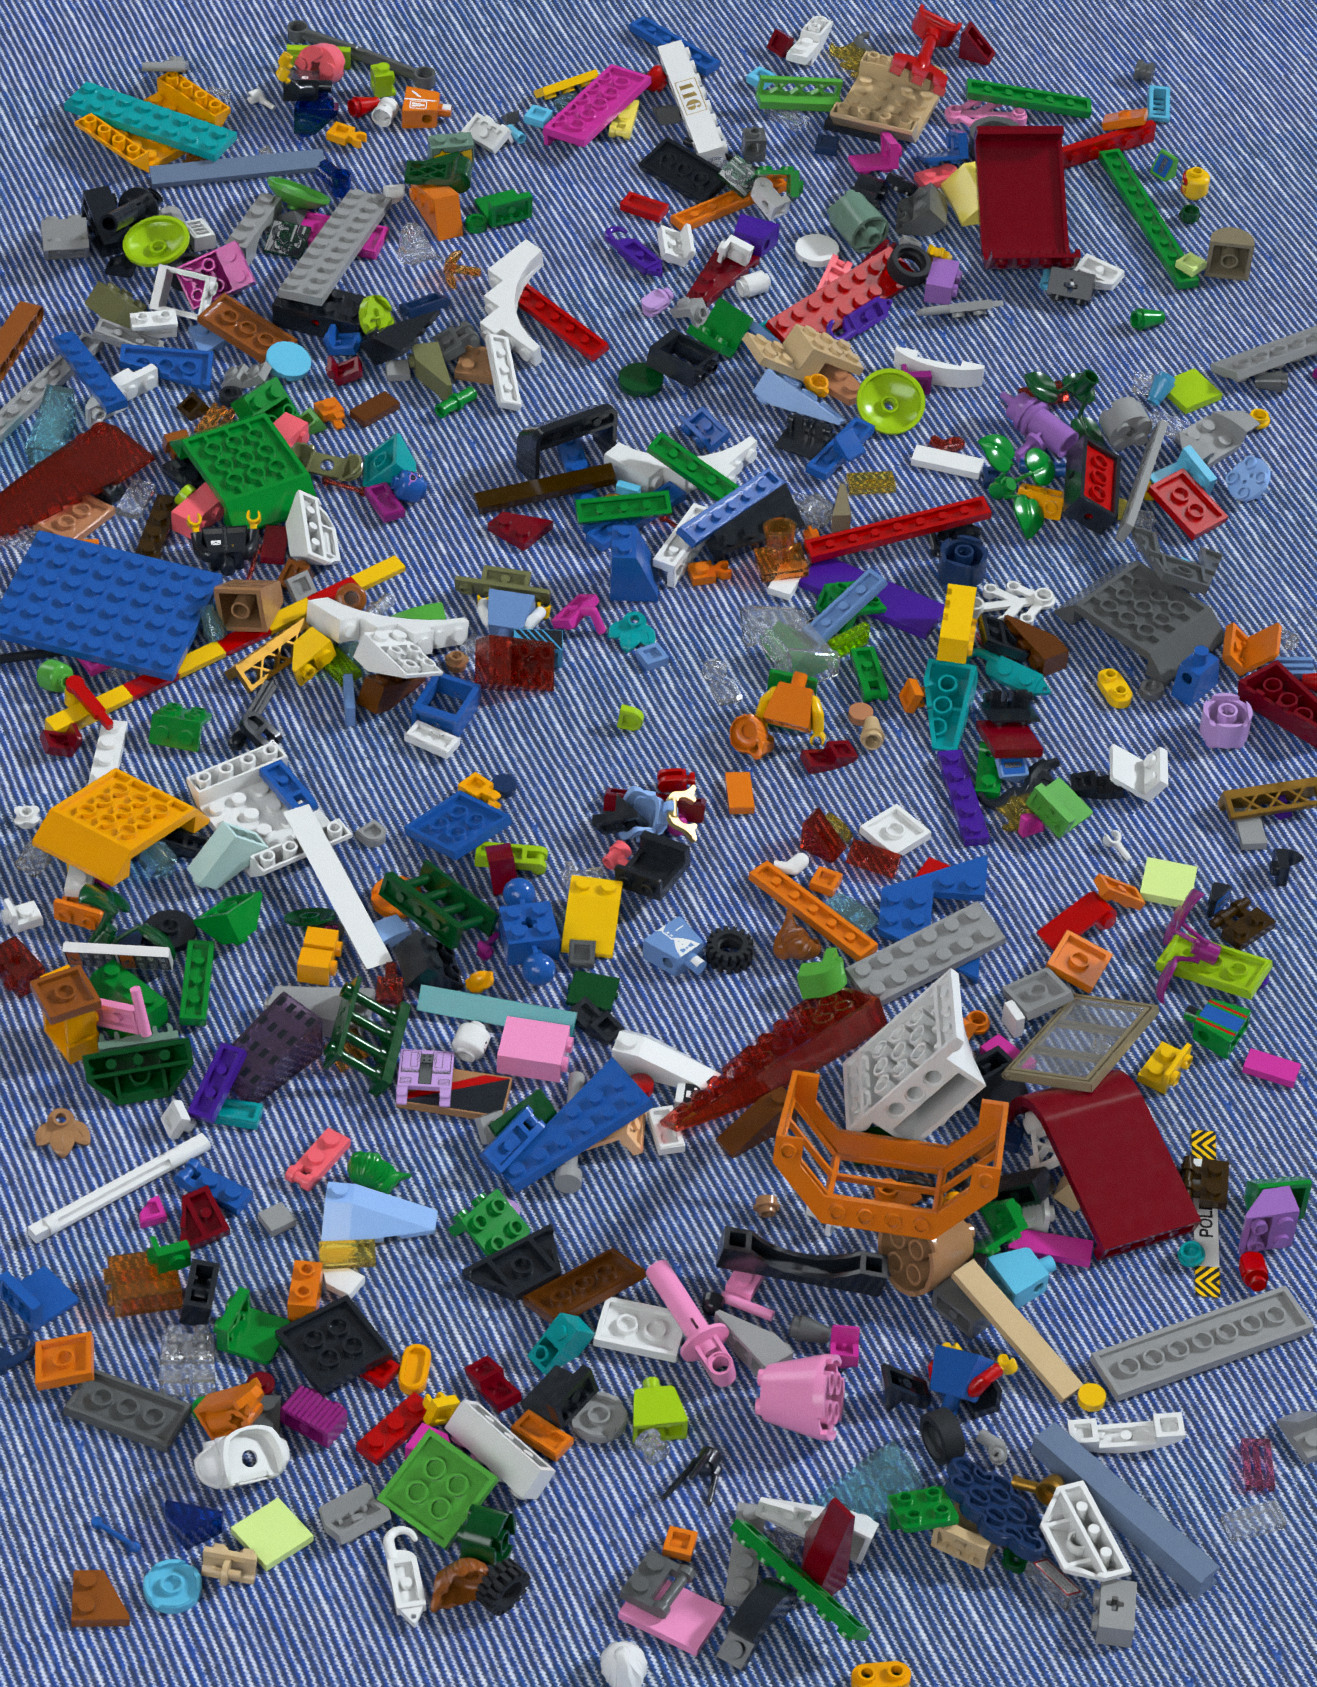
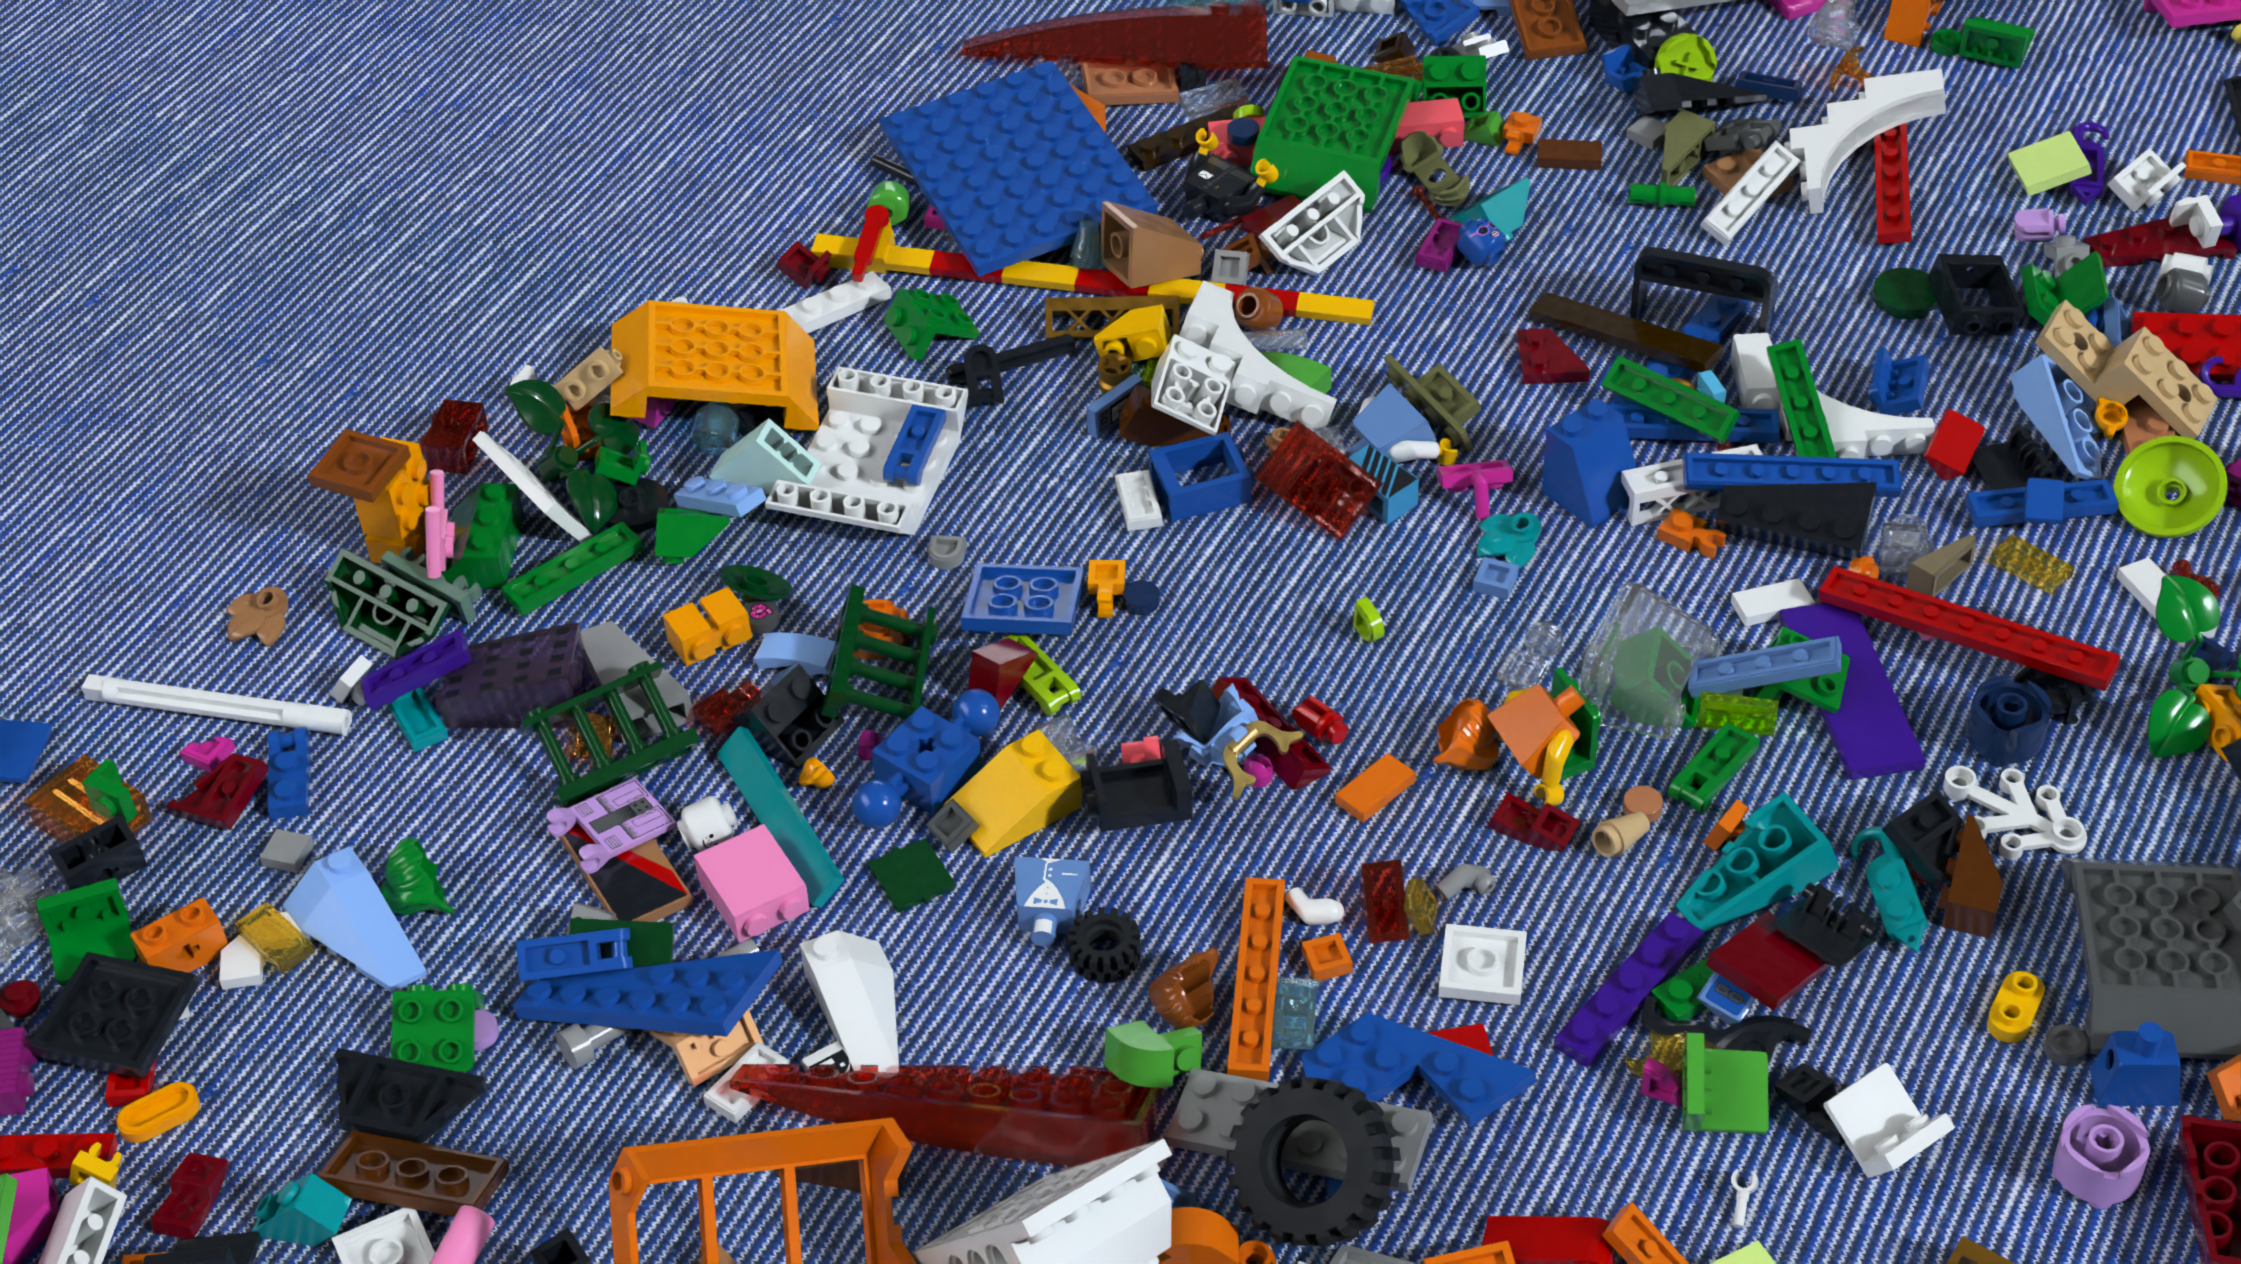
camera: 55 degrees right, 0 degrees up
medium azure tile [265,341,311,382] -> none
white sticker [283,804,393,969] -> none
coral plate [285,1128,351,1192] -> none
dark red bracket [325,355,363,386] -> none
black slope [568,996,625,1046] -> none
red tile [620,191,669,223] -> none
red tile [630,1073,654,1097] -> none
clear orange plant [754,517,809,582] -> none
clear red plate [845,839,903,880] -> none
yellow wedge [936,583,977,664] -> none
none -> tan hinge [554,346,623,412]
none -> green bracket [595,440,651,485]
none -> light blue plate [673,476,767,517]
none -> pearl gold wheel [1097,353,1132,394]
none -> black tyre [1226,1077,1401,1246]
none -> dark blue tile [1227,118,1259,146]
none -> light grey arm [1435,864,1496,901]
none -> red slope [1923,408,1985,481]
none -> yellowish green tile [2007,131,2092,196]
none -> dark grey head [2155,268,2211,313]

